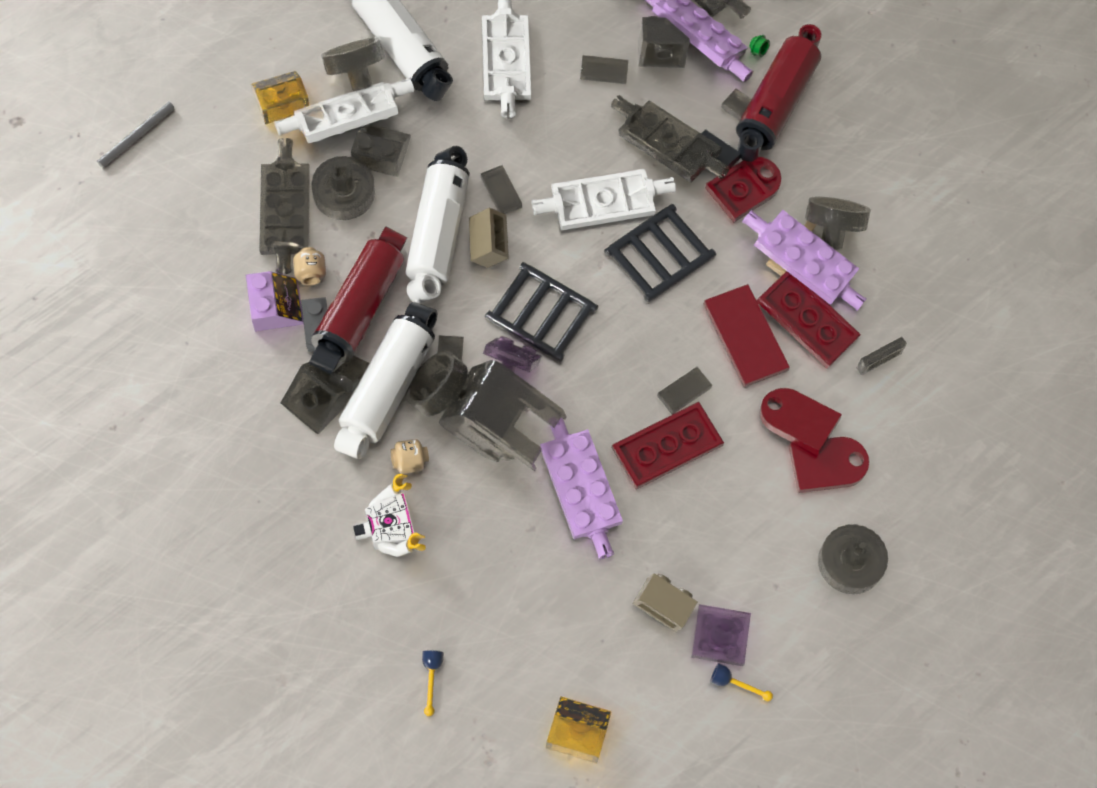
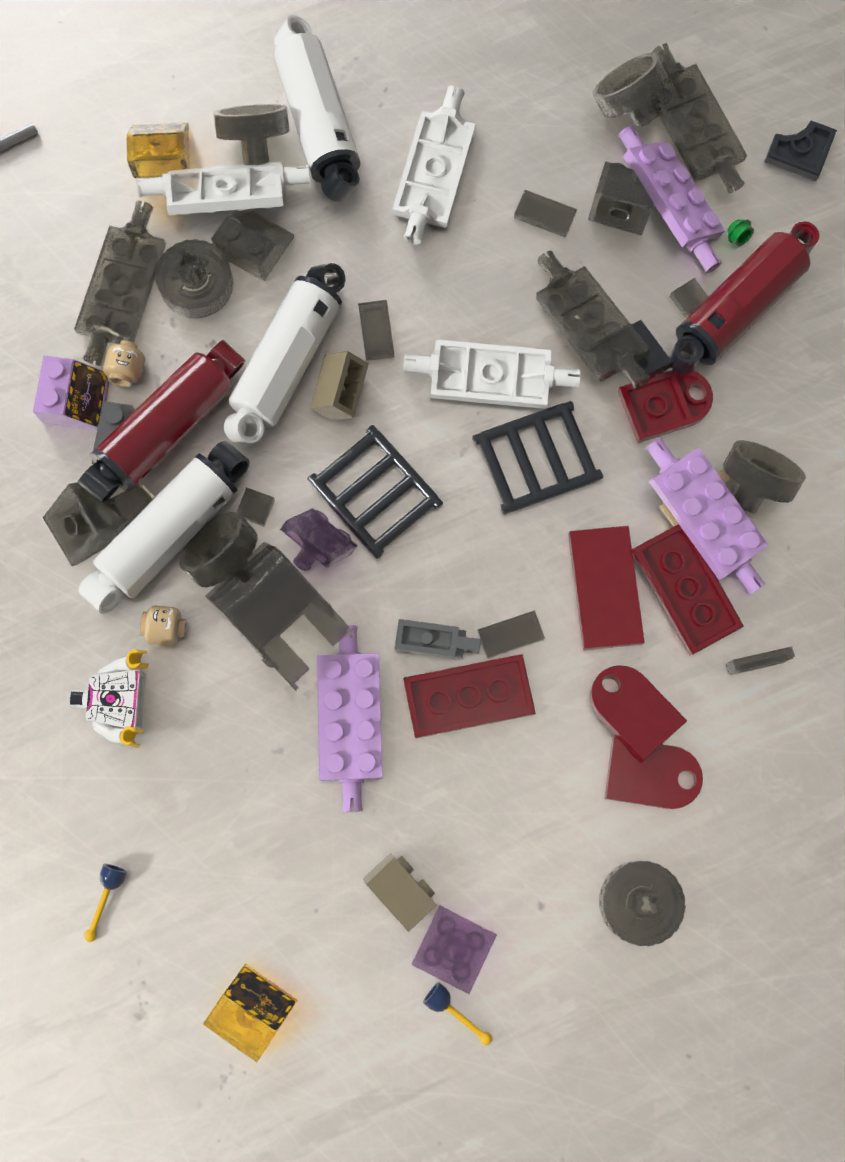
camera: 20 degrees right, 10 degrees up
none -> dark grey hinge [394,619,481,659]

